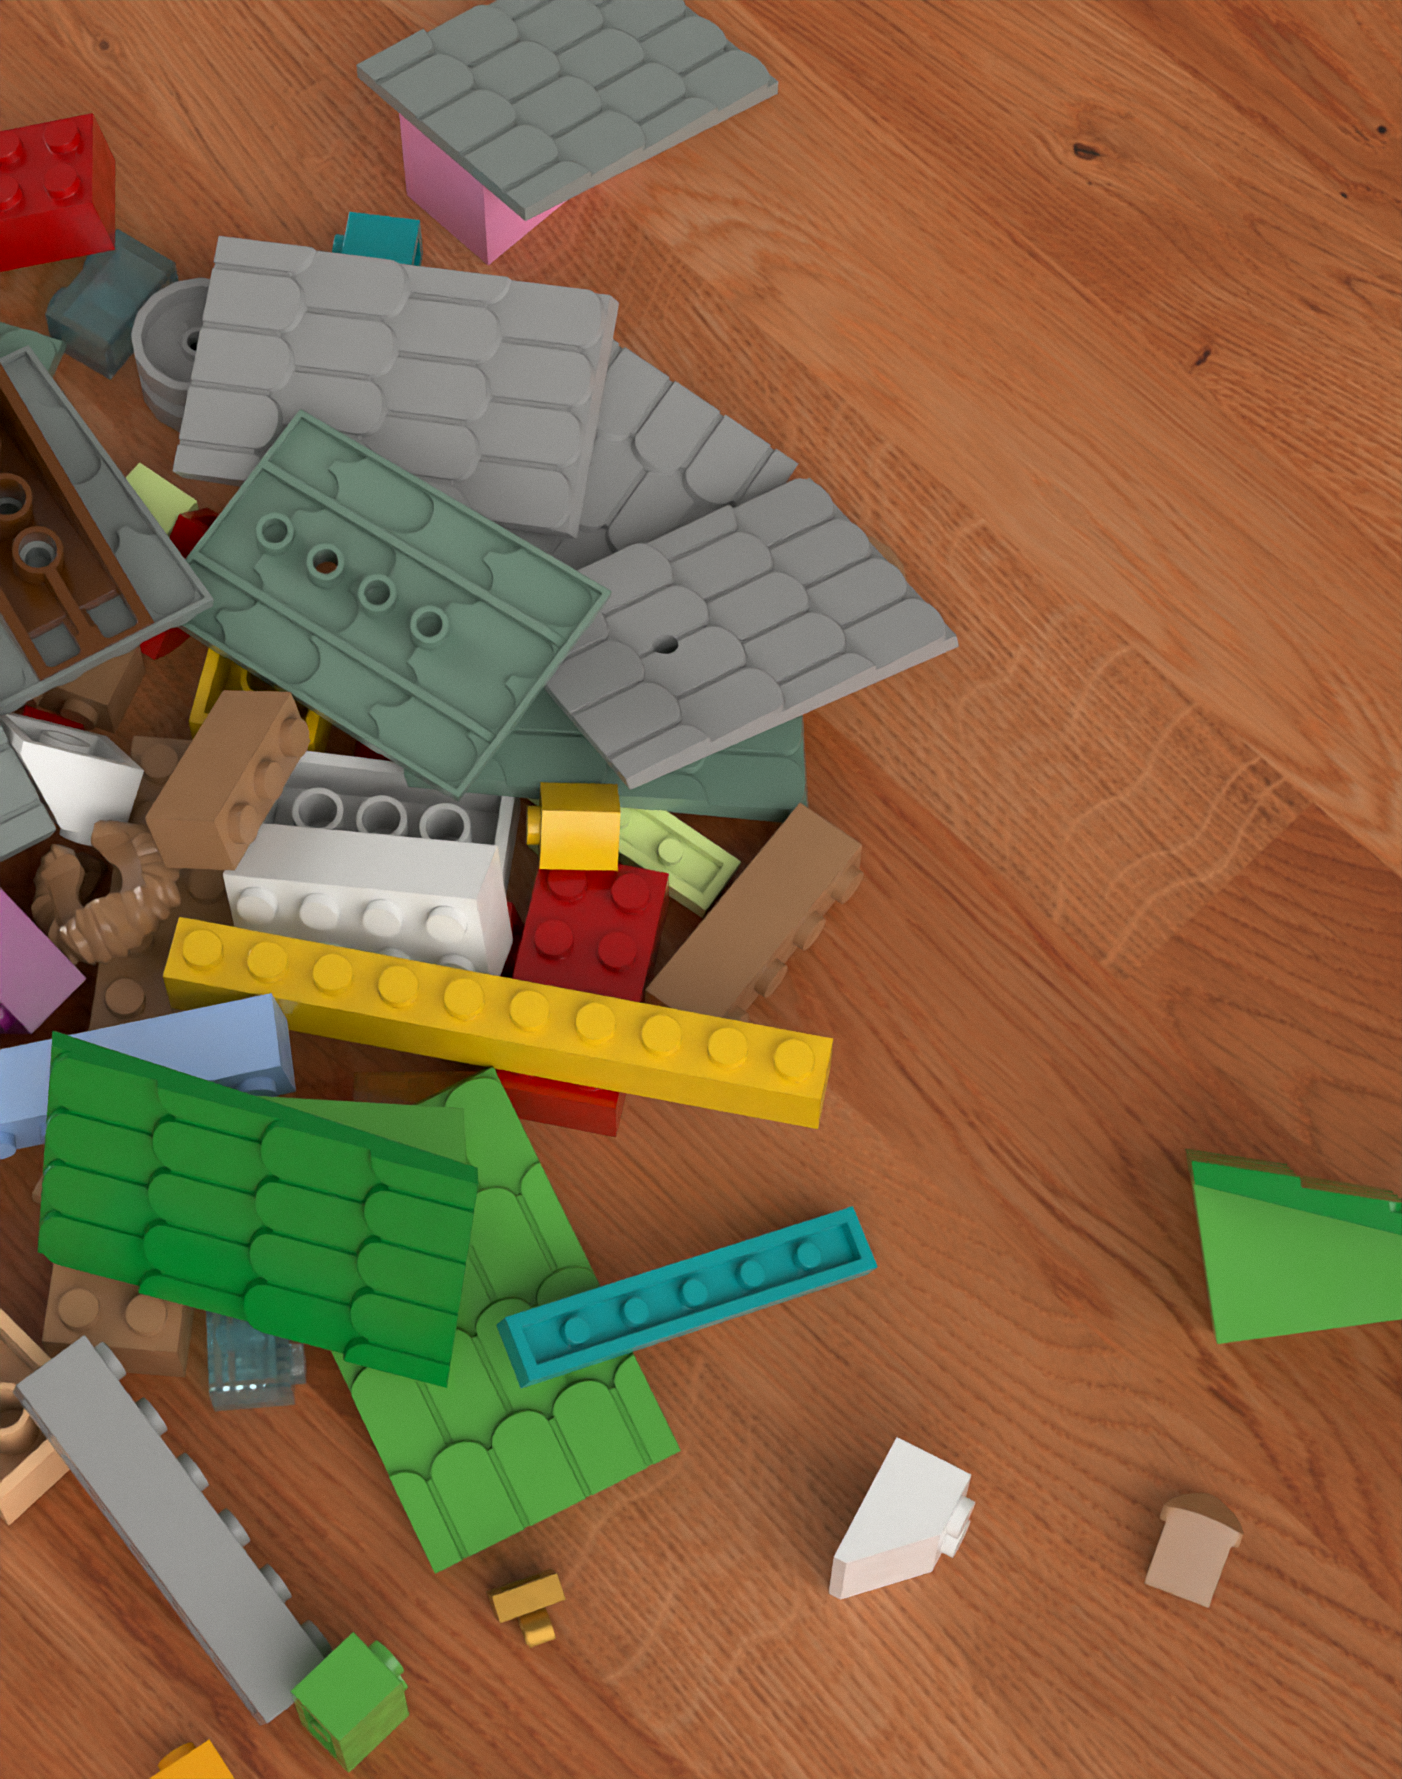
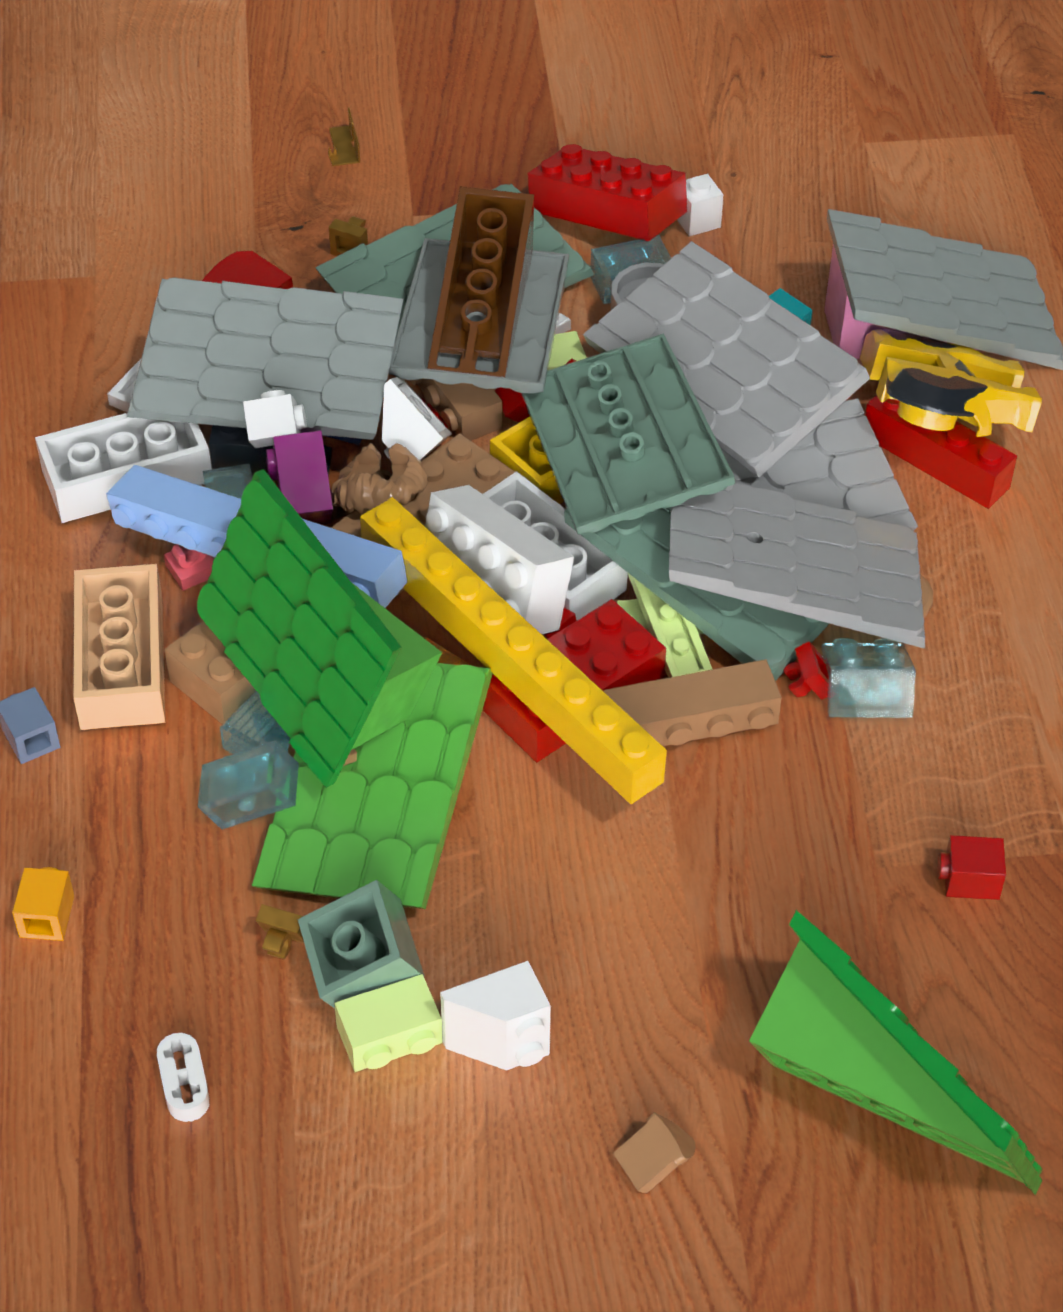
camera: 40 degrees right, 15 degrees down
light grey brick [13,1335,333,1726] -> none
medium nougat brick [145,690,310,871] -> none
bright green brick [290,1632,409,1773] -> none
teal plate [496,1206,878,1389] -> none
yellow brick [526,782,621,871] -> none
none -> clear light blue brick [198,740,299,829]
none -> sand green brick [297,880,424,1008]
none -> yellowish green brick [335,974,443,1072]
none -> white brick [677,173,724,237]
none -> red tile [783,641,836,700]
none -> clear light blue bracket [822,638,916,718]
none -> yellow animal [860,329,1042,437]
none -> red brick [865,395,1018,509]
none -> red brick [937,835,1006,900]

